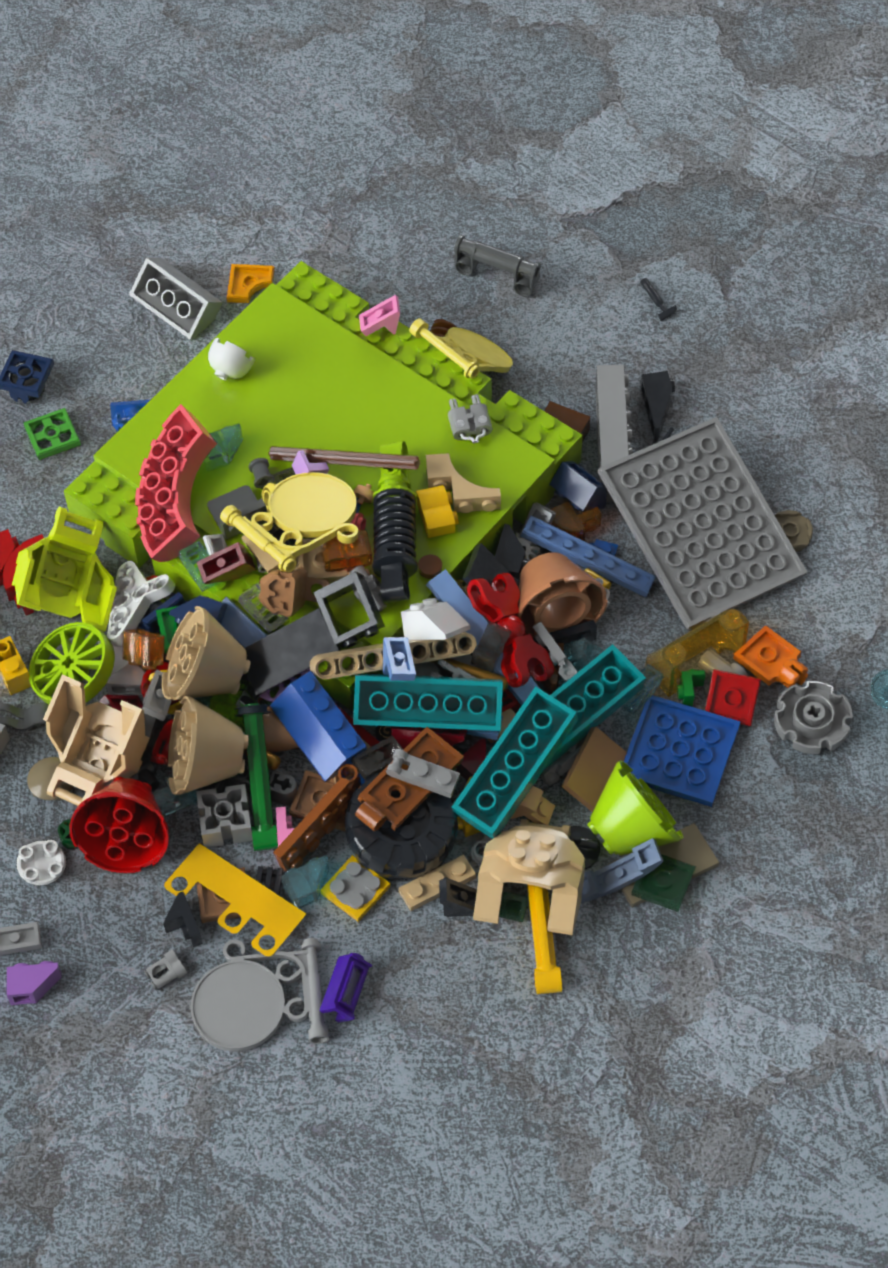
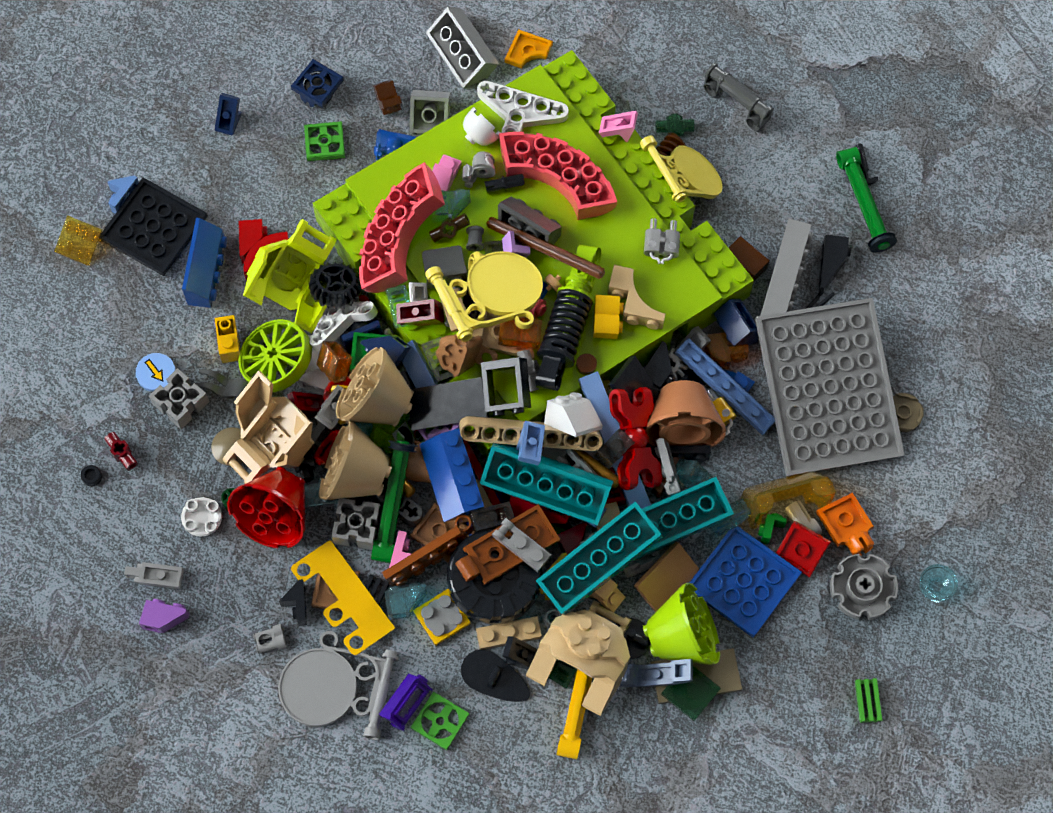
camera: 15 degrees right, 10 degrees up
none -> black gear [309,261,362,310]
none -> reddish brown brick [373,80,402,115]
none -> light grey slope [409,90,450,134]
none -> bright green piece [411,691,469,751]
none -> dark brown axle [429,213,470,242]
none -> bright pink slope [432,154,462,197]
none -> black shield [461,649,530,702]
none -> light grey piece [462,151,495,188]
none -> white beam [477,81,569,133]
none -> black axle [485,174,525,194]
none -> dark grey slope [498,196,562,245]
none -> coral brick [499,132,617,220]
none -> clear green axle [655,113,695,137]
none -> green piece [836,147,897,253]
none -> bright green tile [855,678,882,723]

